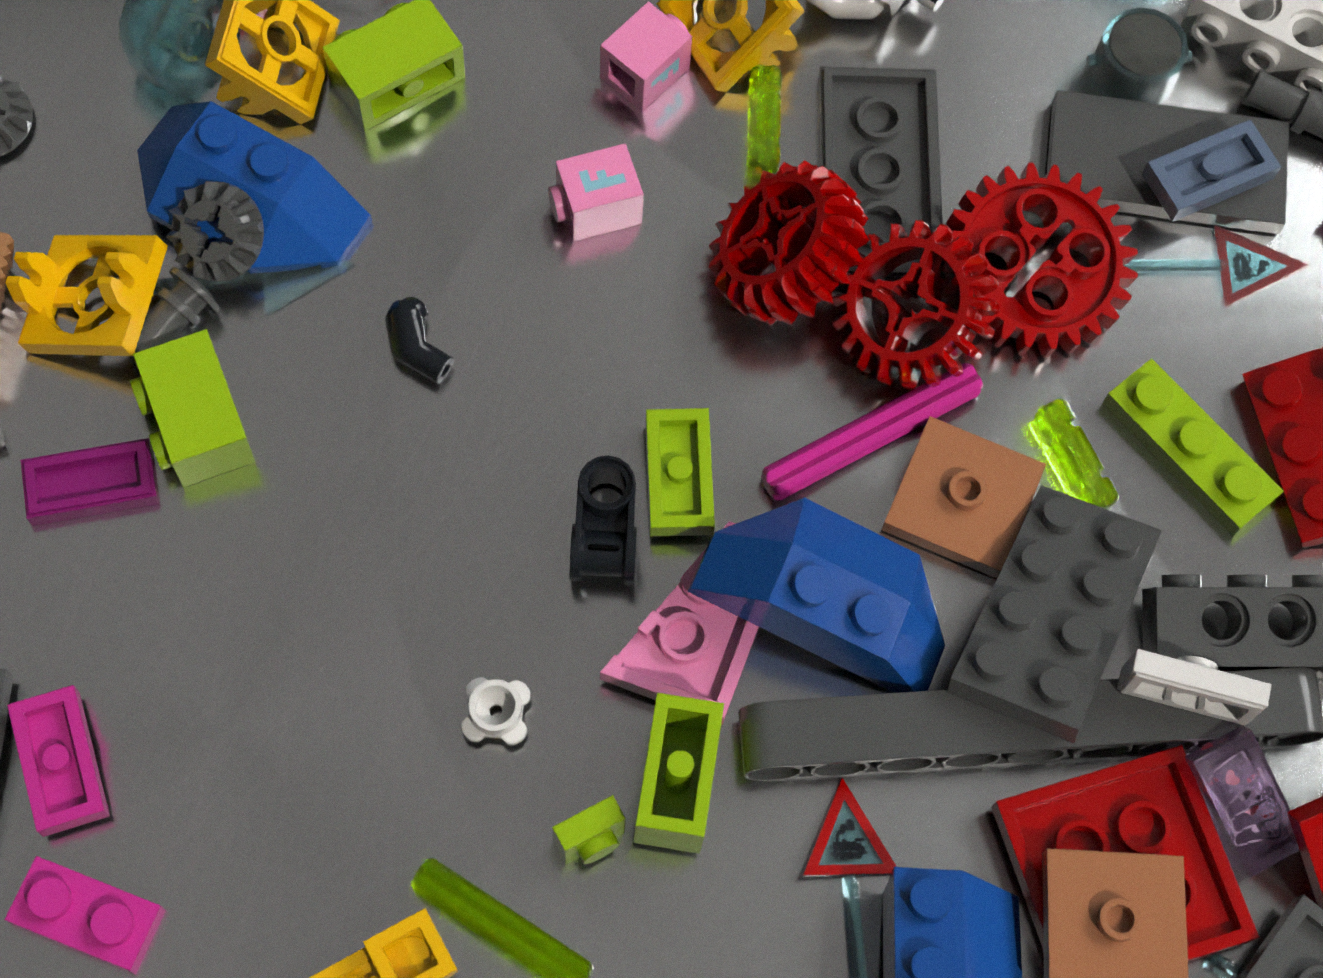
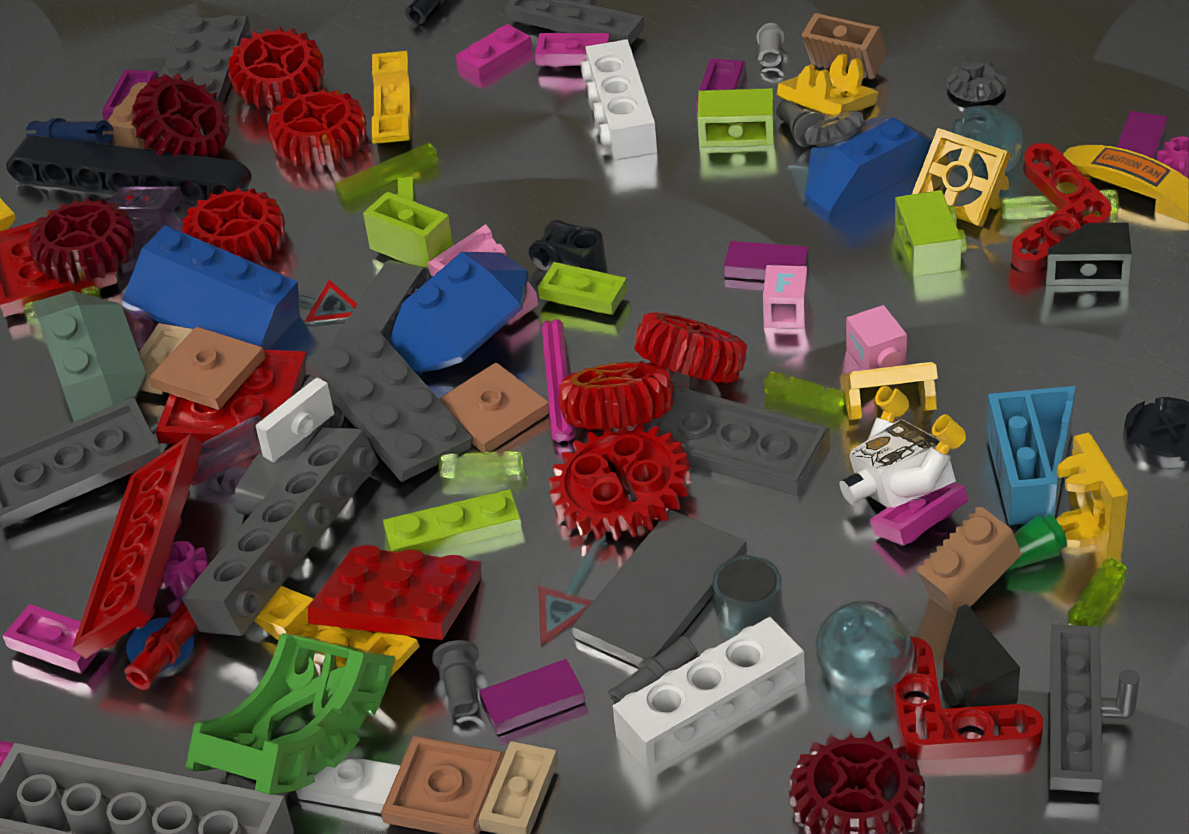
camera: 125 degrees right, 25 degrees down
black arm [385,297,454,384] -> none
white plate [461,677,530,745] -> none
sand blue plate [1142,119,1281,222] -> none
none -> white brick [581,39,657,160]
none -> magenta tile [724,241,809,280]

